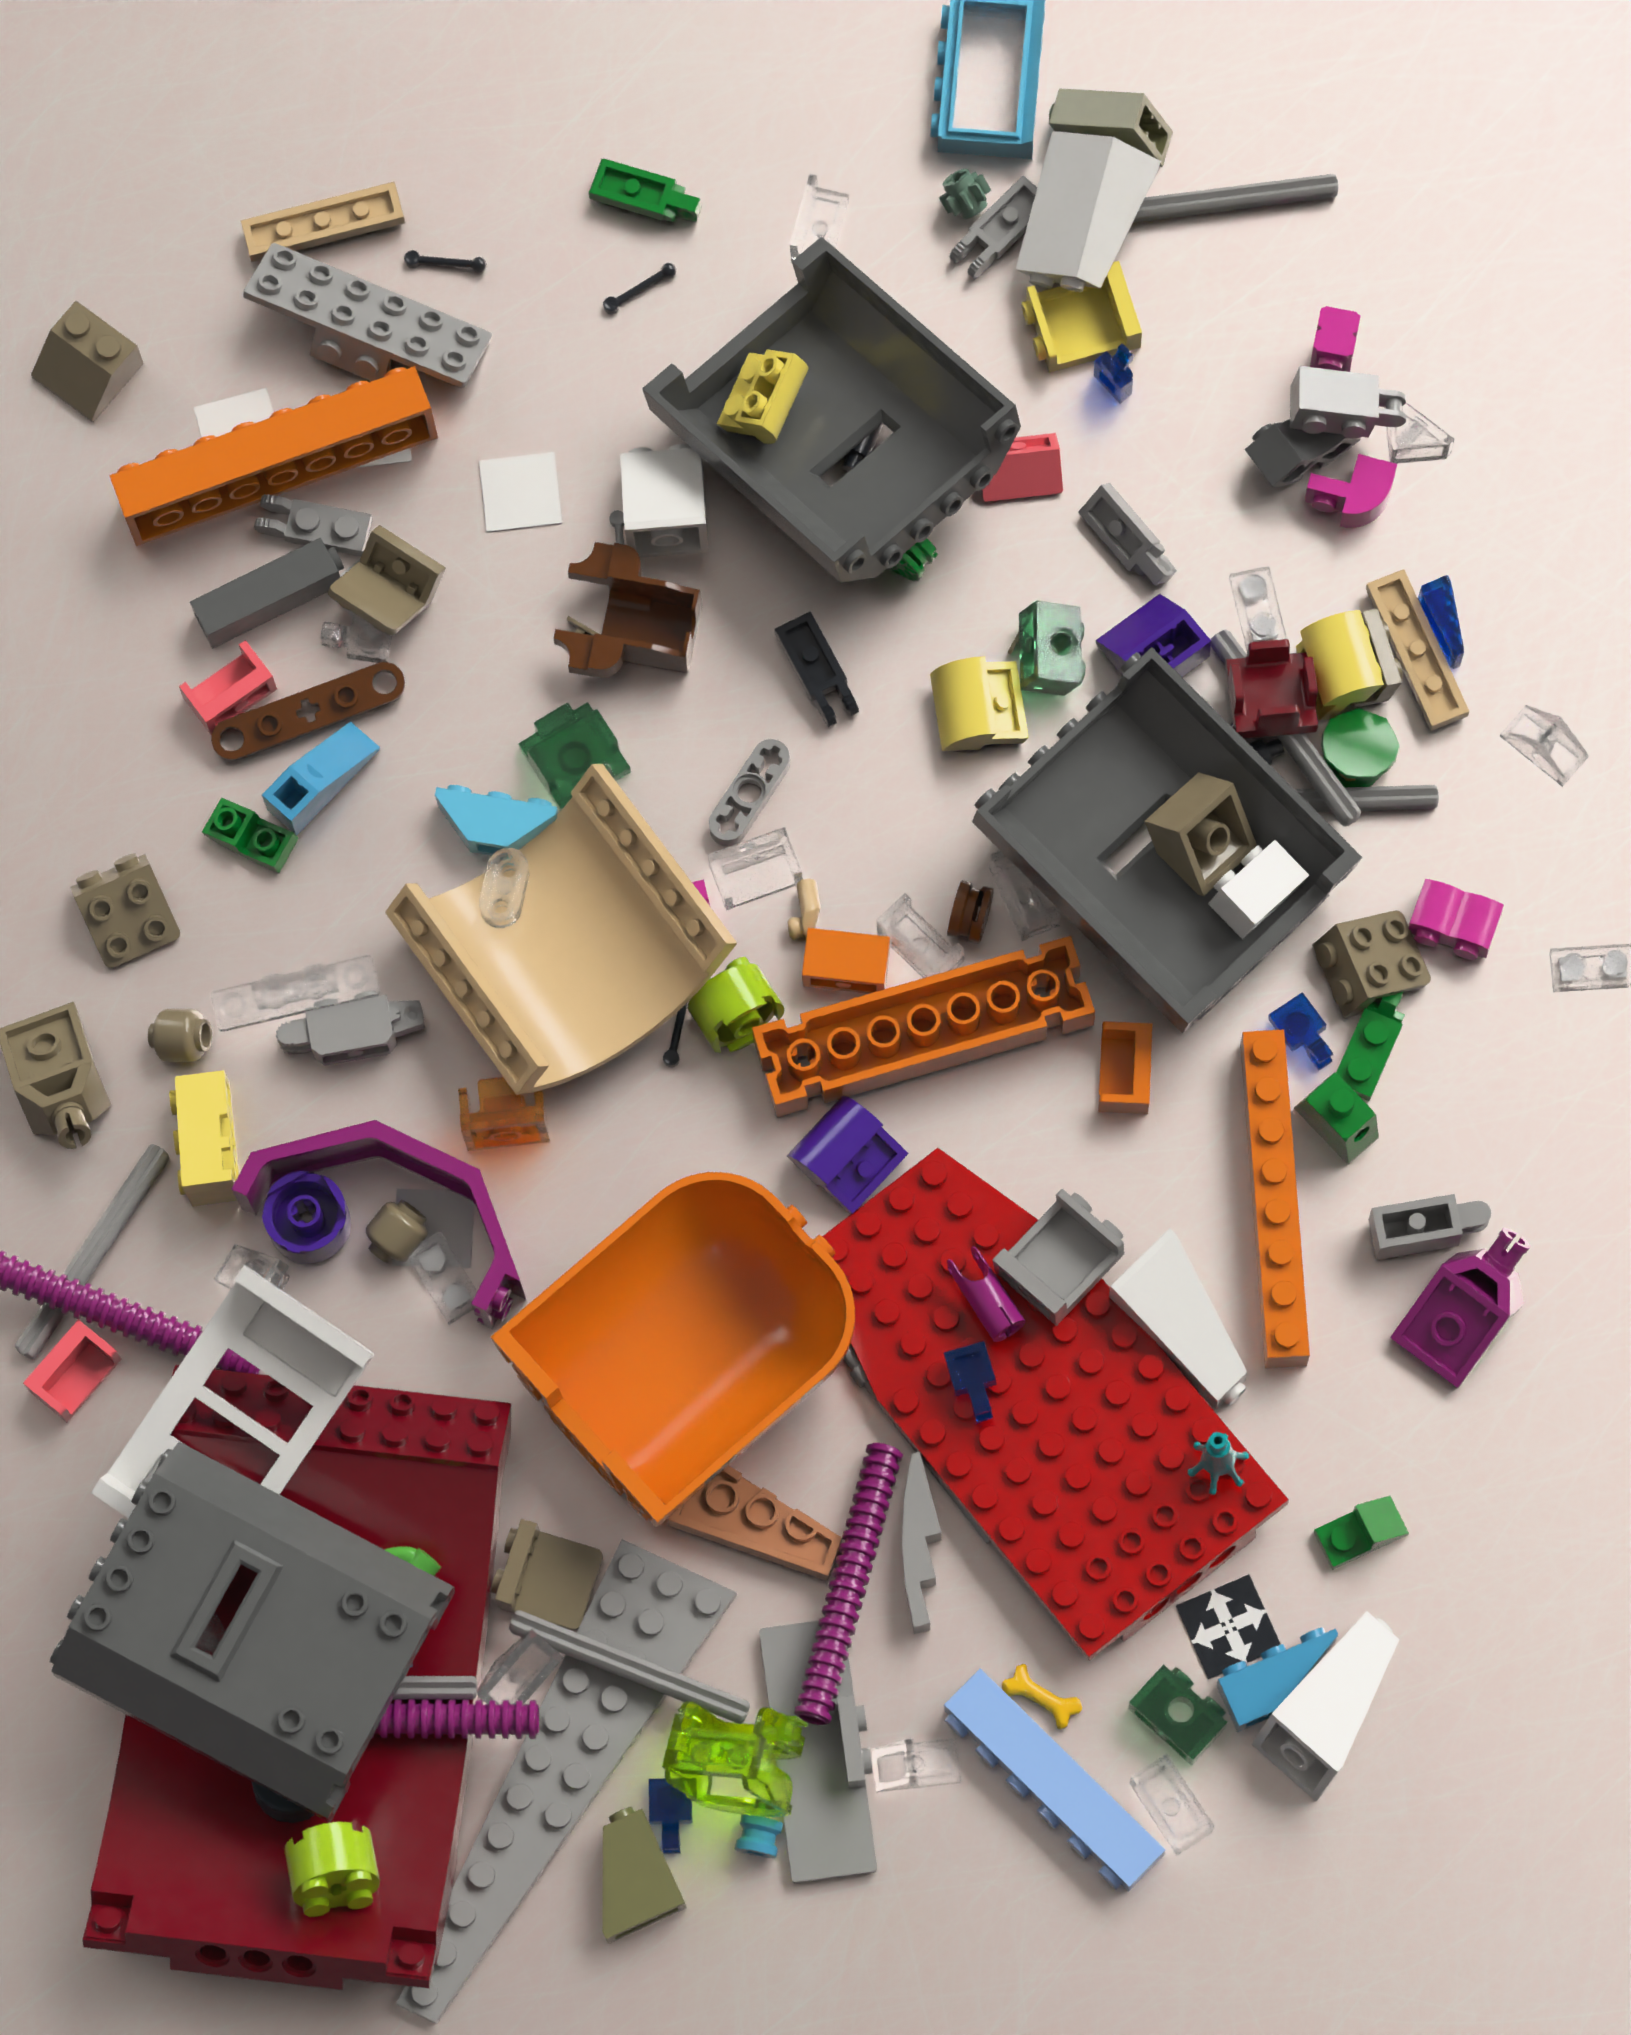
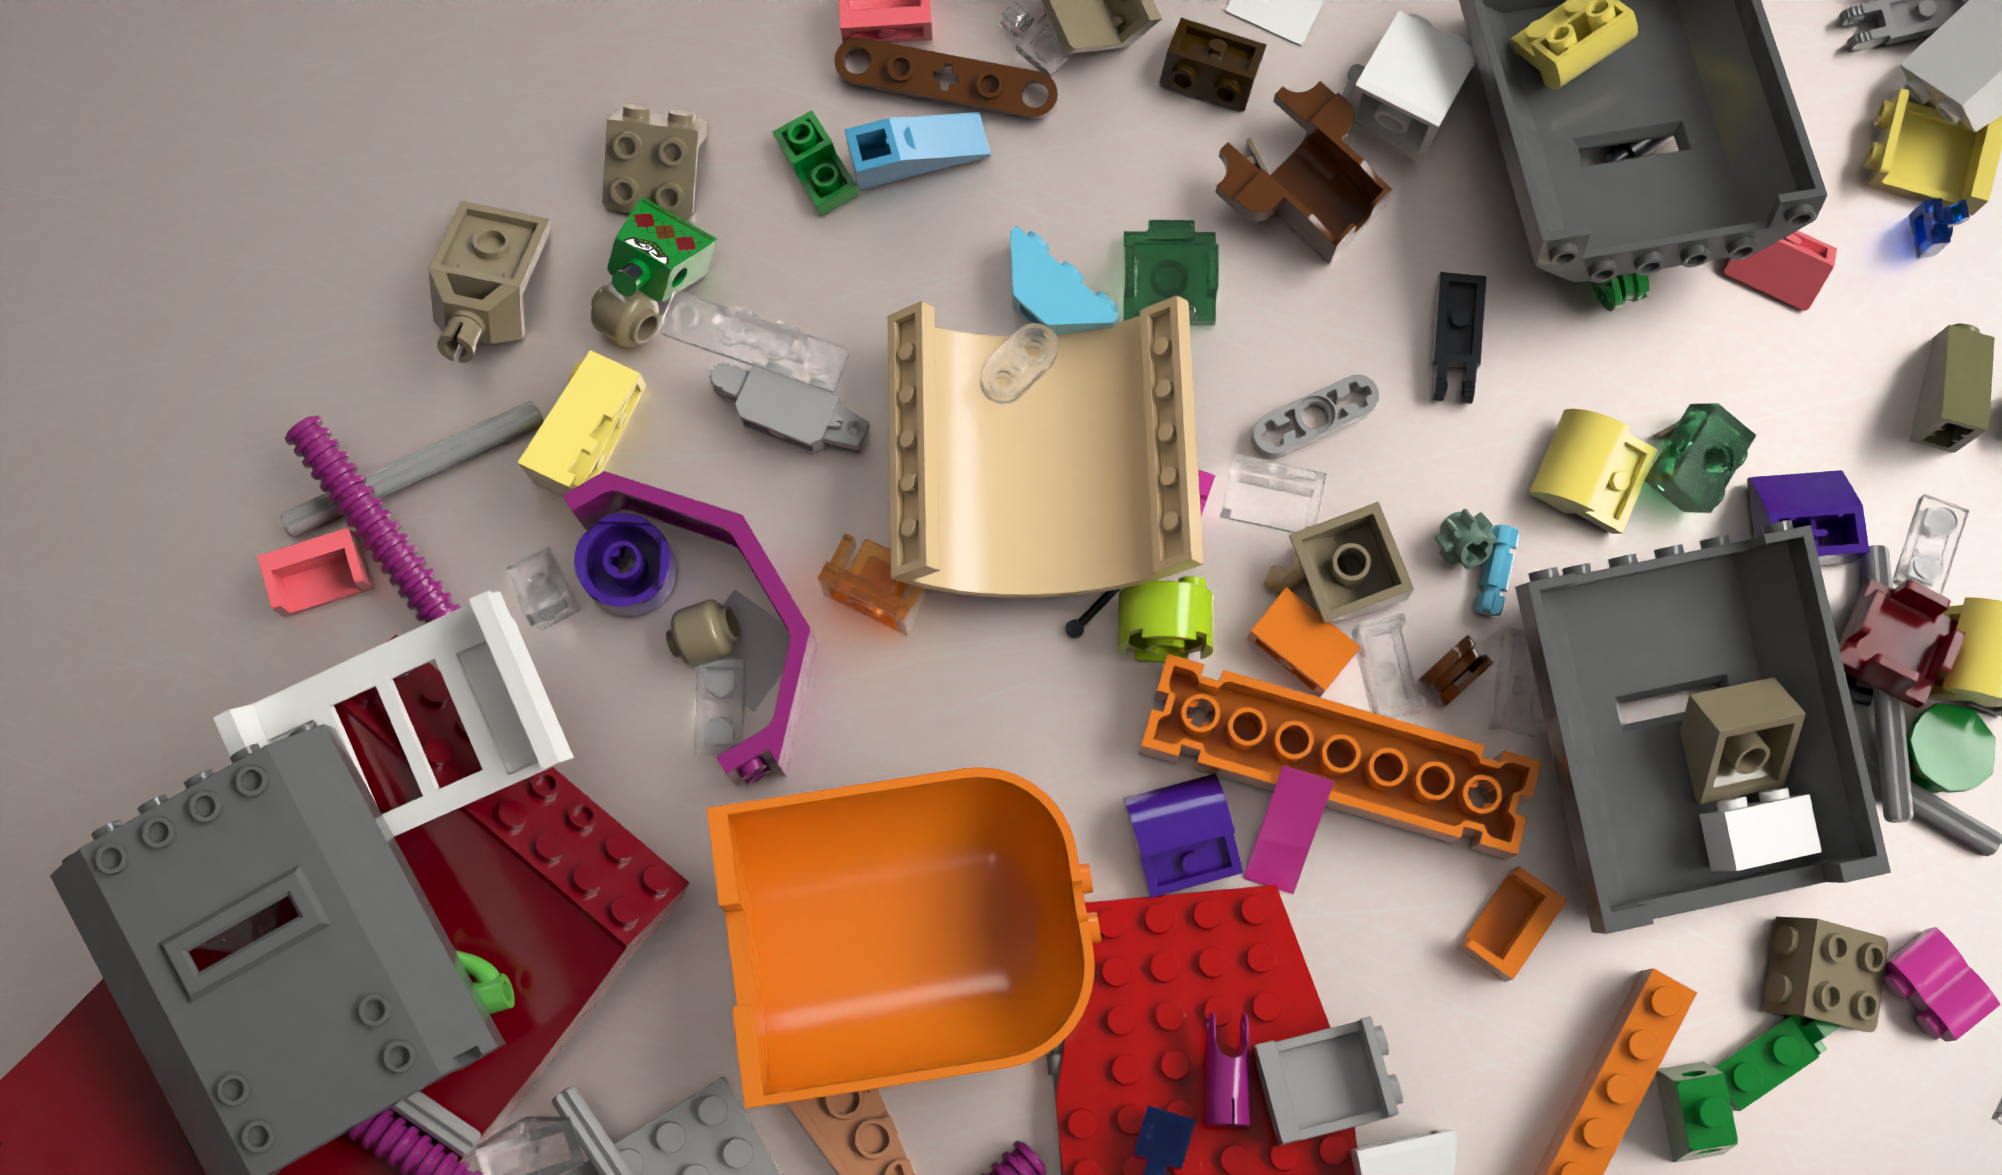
camera: 30 degrees right, 5 degrees up
dark tan bracket [491,1519,603,1630] -> none
light grey hinge [1078,483,1177,585] -> none
clear blue plate [1268,992,1333,1070] -> none
none -> green torso [607,197,717,301]
none -> dark brown bracket [1159,17,1267,111]
none -> dark pink sticker [1244,765,1335,894]
none -> dark tan slope [1289,502,1414,624]
none -> sand green gear [1435,509,1498,569]
none -> medium azure axle [1475,525,1520,616]
none -> olive slope [1909,323,1995,453]

